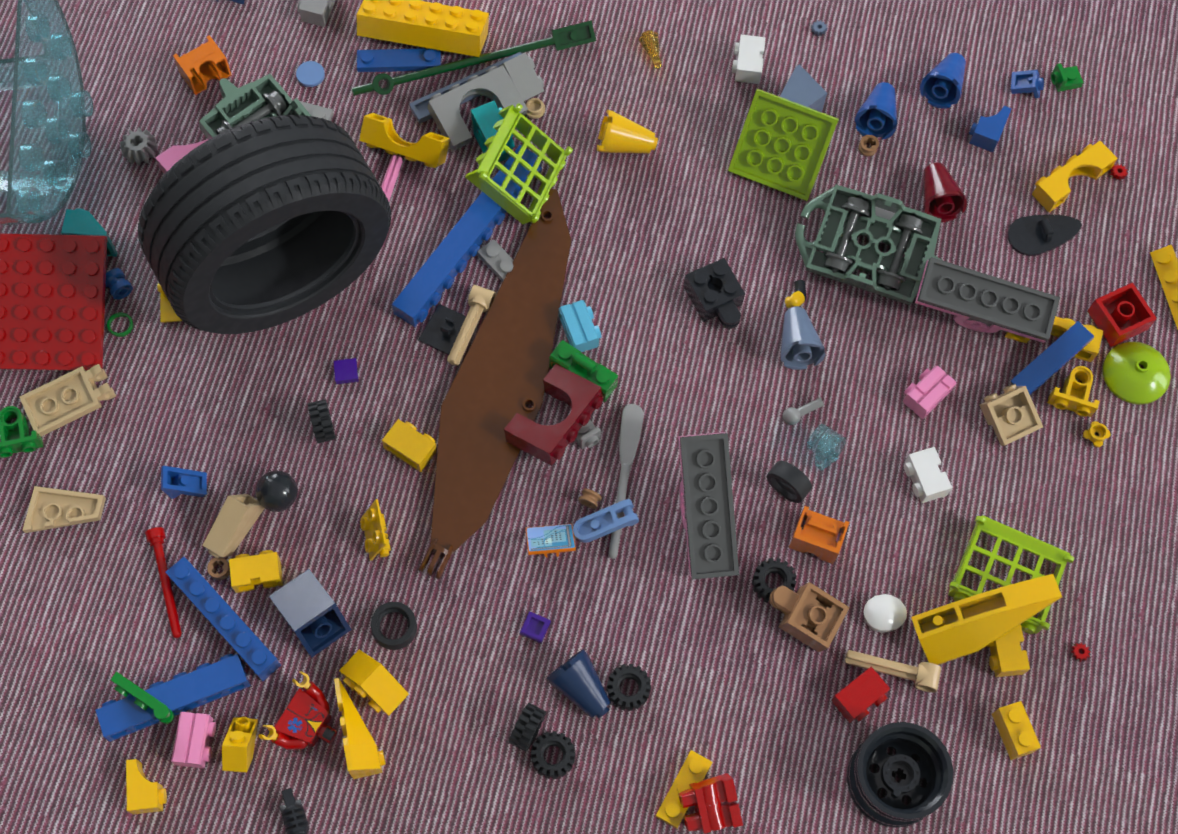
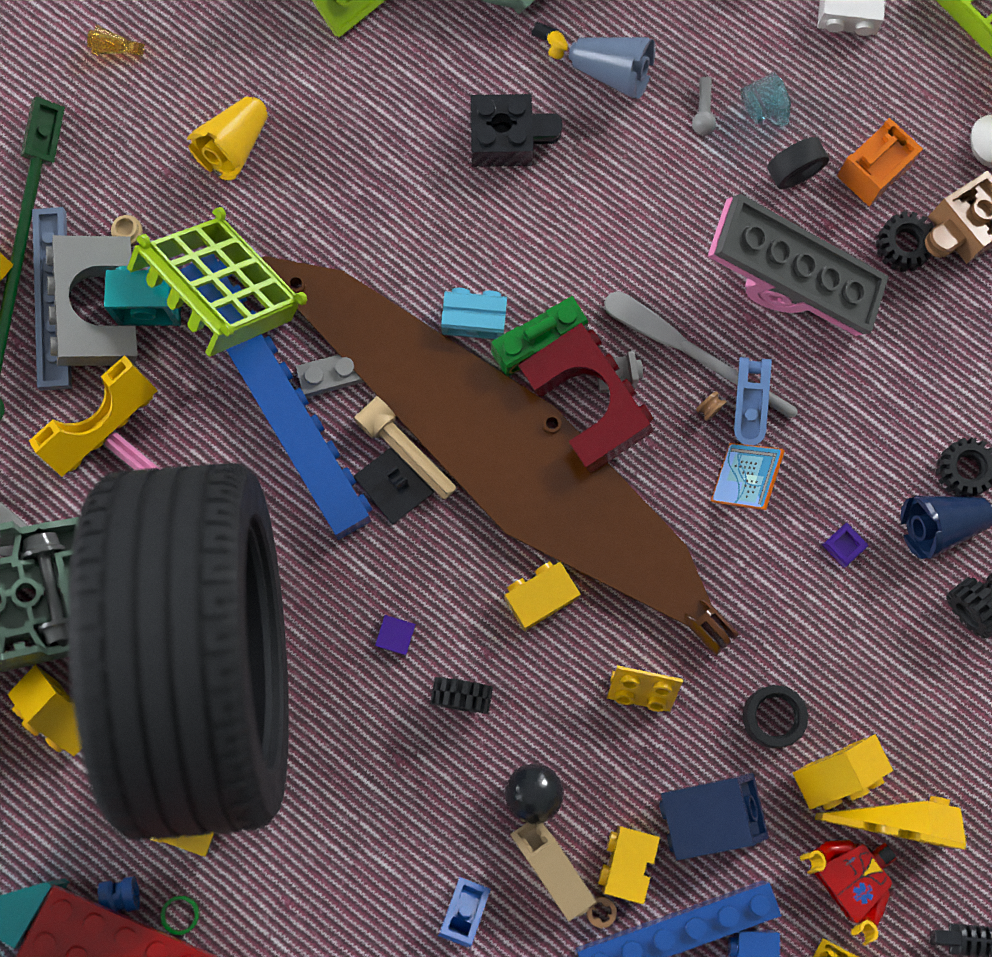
camera: 65 degrees left, 10 degrees up
light grey brick [501,52,544,102] -> none

